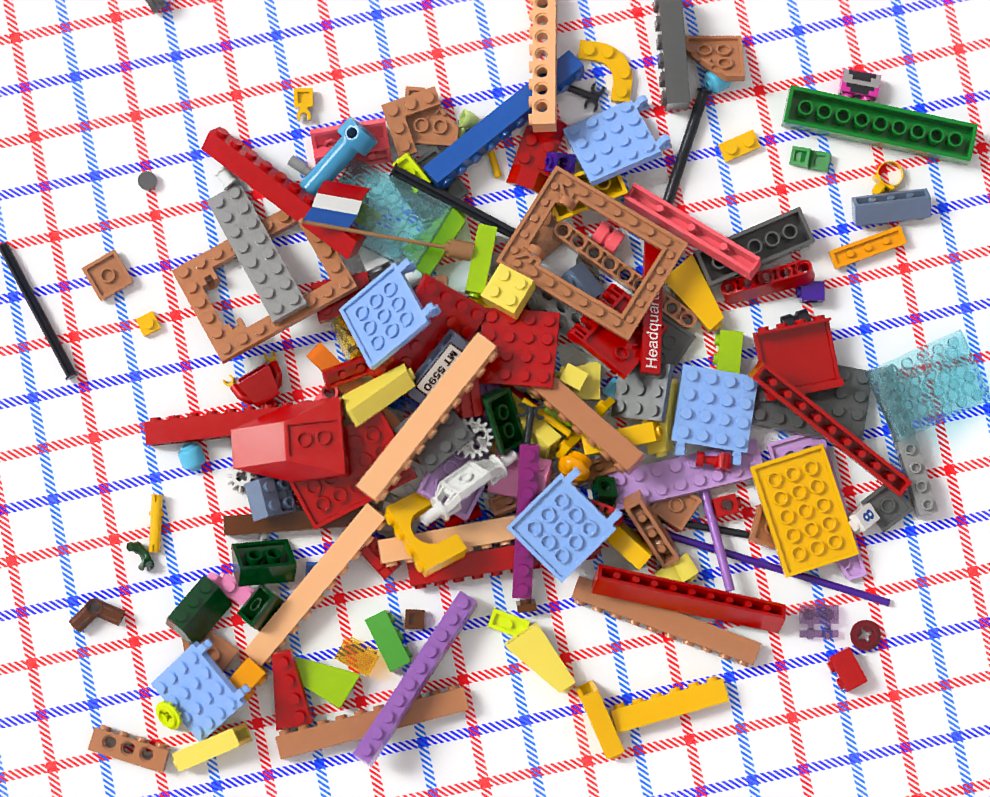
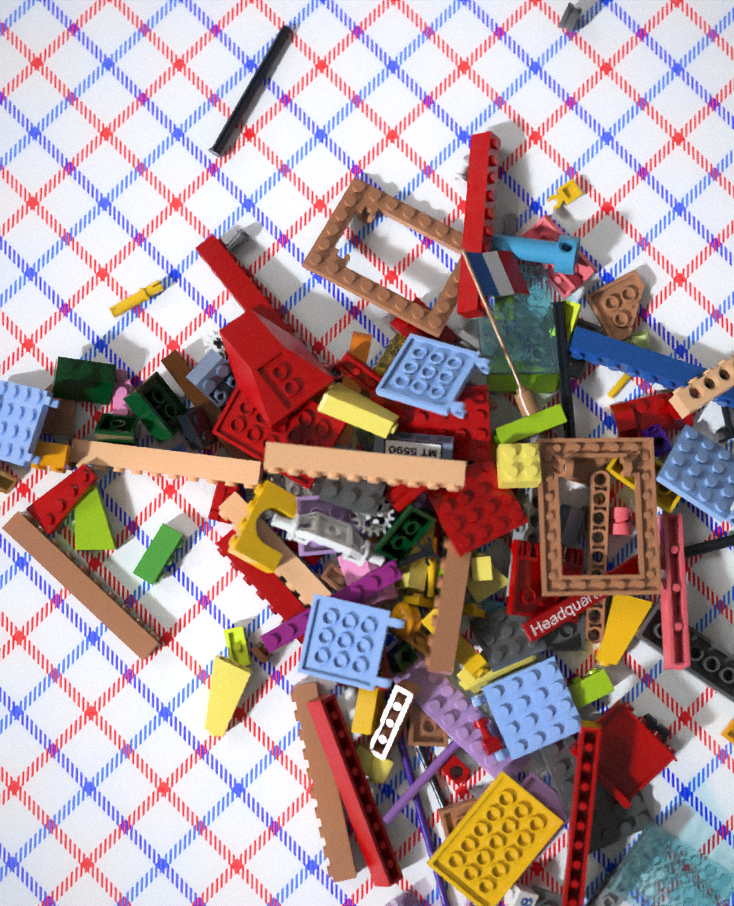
camera: 60 degrees right, 0 degrees up
reddish brown piece [68,598,126,633] -> none
nougat plate [81,249,135,302] -> none
dark green piece [126,541,154,572] -> none
yellow plate [136,311,162,337] -> none
dark grey tile [138,171,157,191] -> none
medium azure head [178,442,206,472] -> none
light grey plate [206,182,308,325] -> none
red torso [223,350,282,407] -> none
clear yellow brick [334,636,380,677] -> none
medium lavender brick [352,591,478,768] -> none
nougat plate [381,86,441,158] -> none
reddish brown plate [405,609,425,629] -> none
yellow slope [575,680,625,760] -> none
yellow brick [610,676,729,733] -> none
red beam [720,260,815,304] -> none
dark purple brick [796,281,825,303] -> none
none -> black brick [176,406,218,450]
none -> dark grey pin [226,228,249,253]

